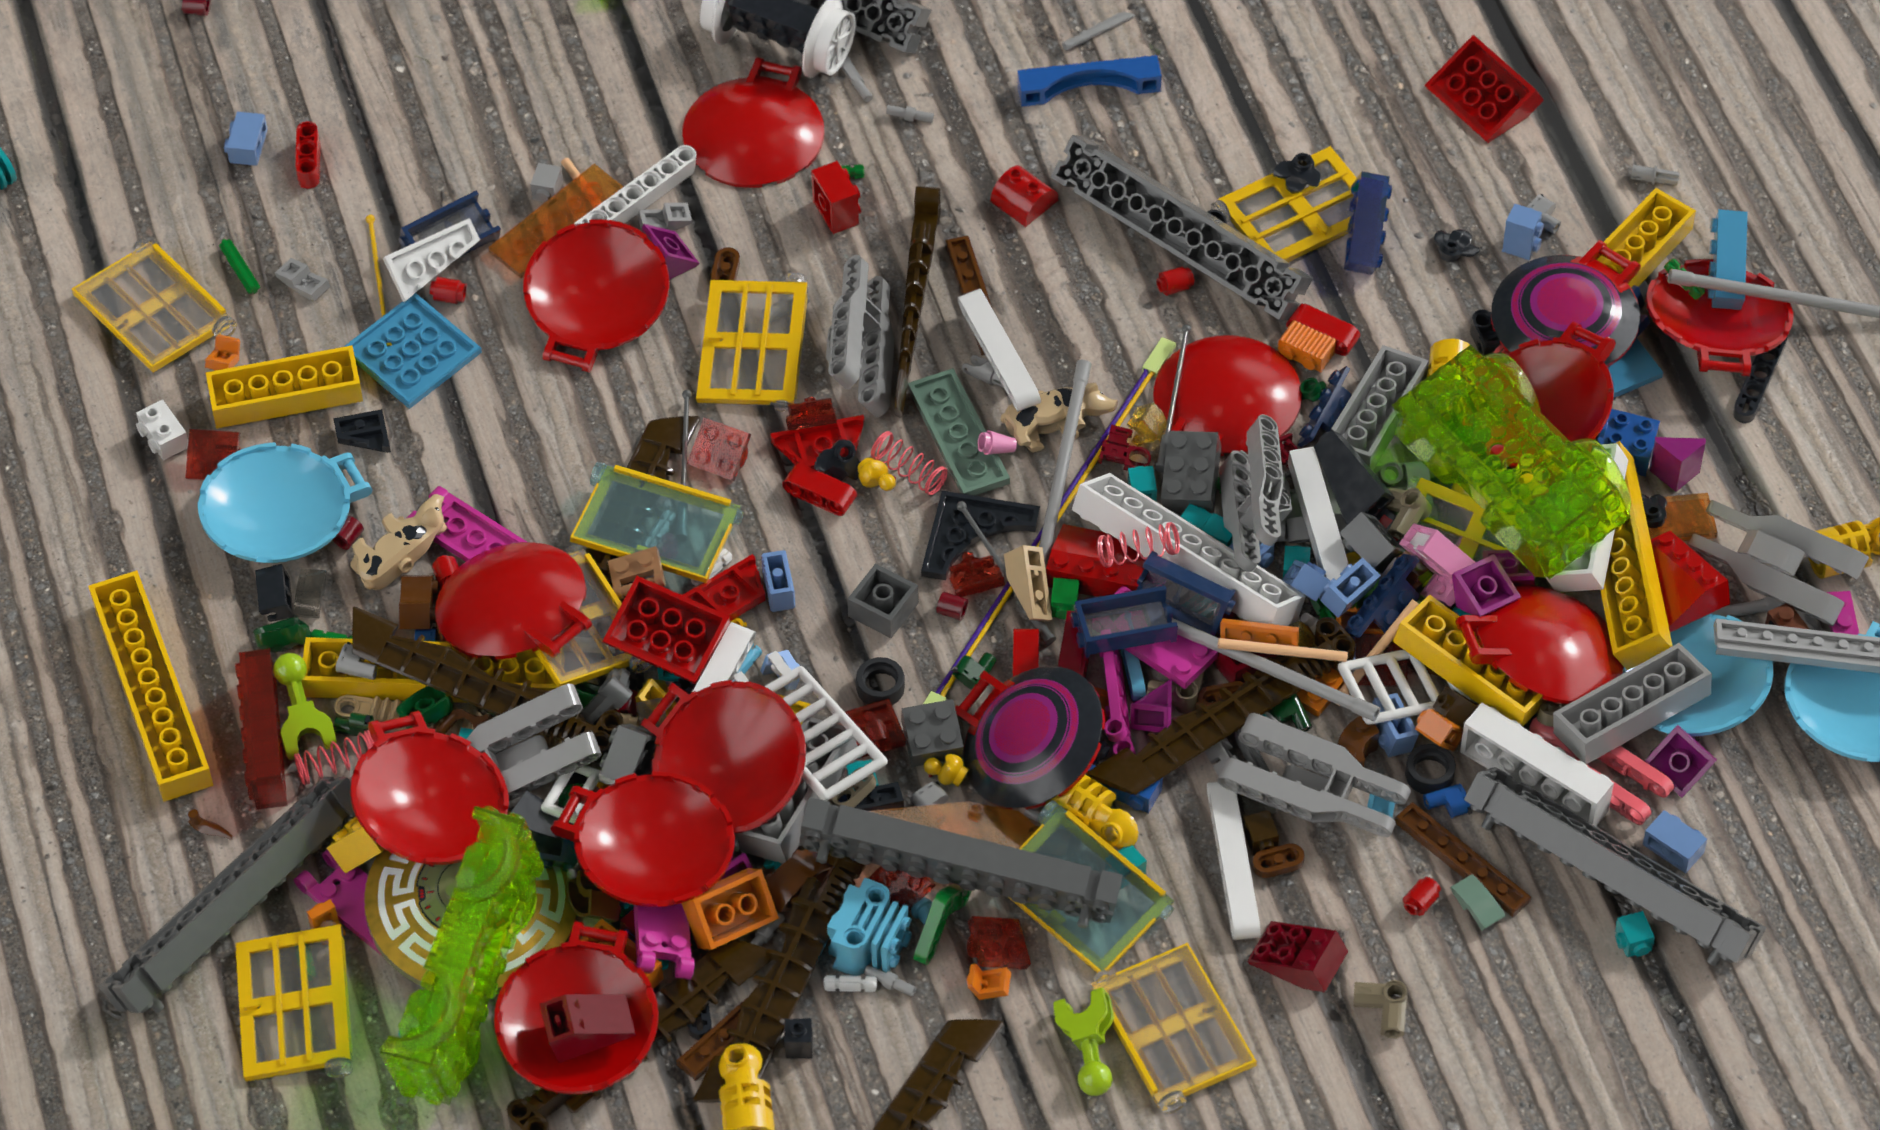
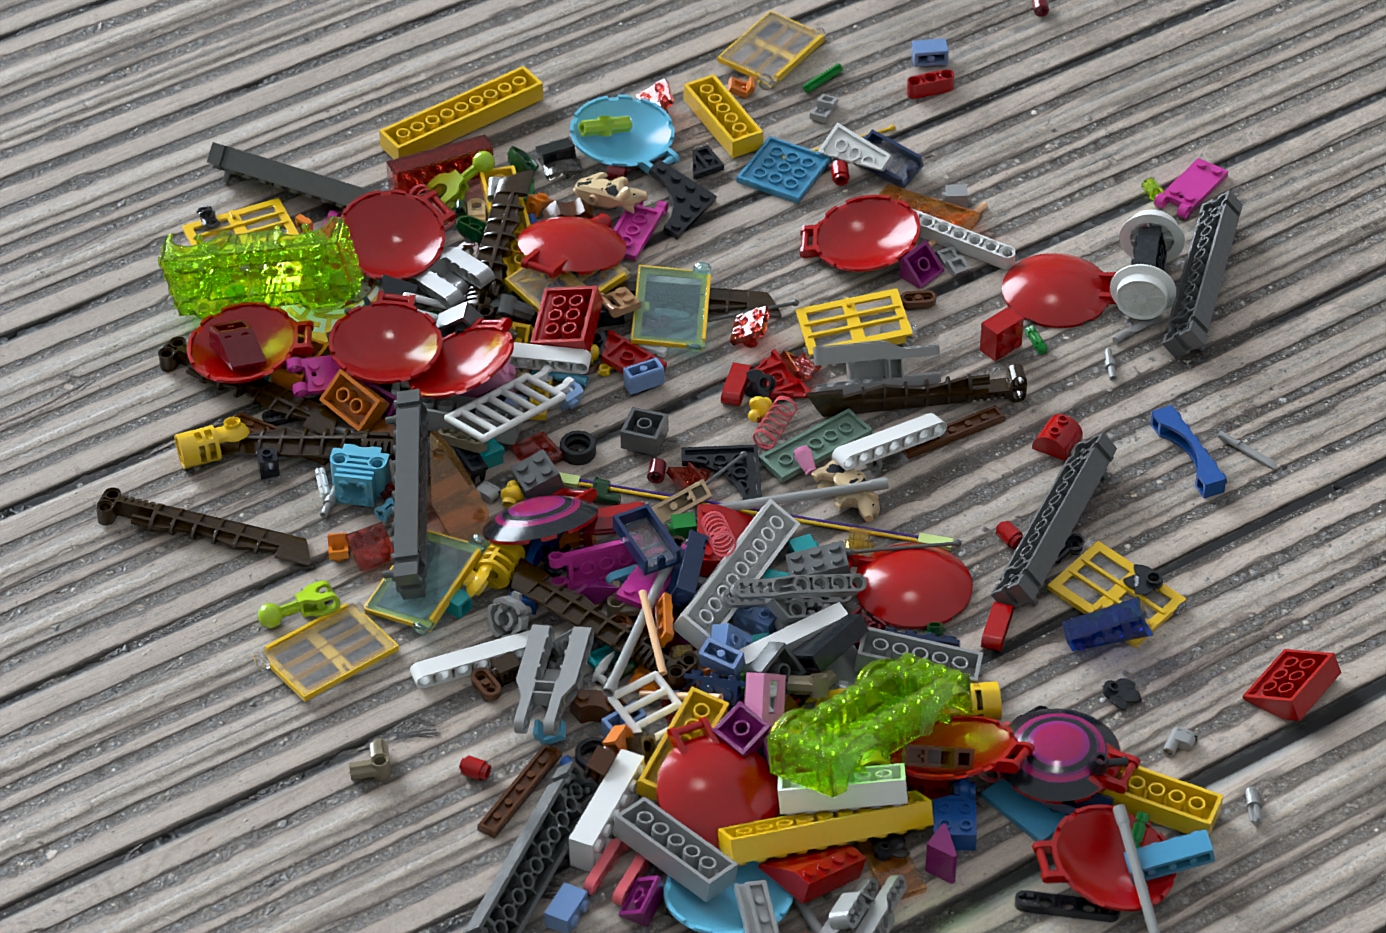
camera: 75 degrees right, 10 degrees down
white brick [136,399,189,460] -> none
reddish brown bar [188,809,233,840] -> none
green beam [914,884,972,965] -> none
dark red piece [1098,424,1151,471] -> none
dark red slope [1247,921,1349,992] -> none
orange brick [1278,320,1336,372] -> none
sand green slope [1450,874,1506,931] -> none
medium blue brick [1502,204,1544,260] -> none
teal brick [1615,911,1655,958] -> none
none -> black piece [196,206,220,230]
none -> light grey piece [487,591,532,638]
none -> lime piece [579,116,632,137]
none -> reddish brown brick [583,745,617,785]
none -> black plate [648,159,717,240]
none -> reddish brown arch [901,744,974,770]
none -> black bar [1088,752,1128,775]

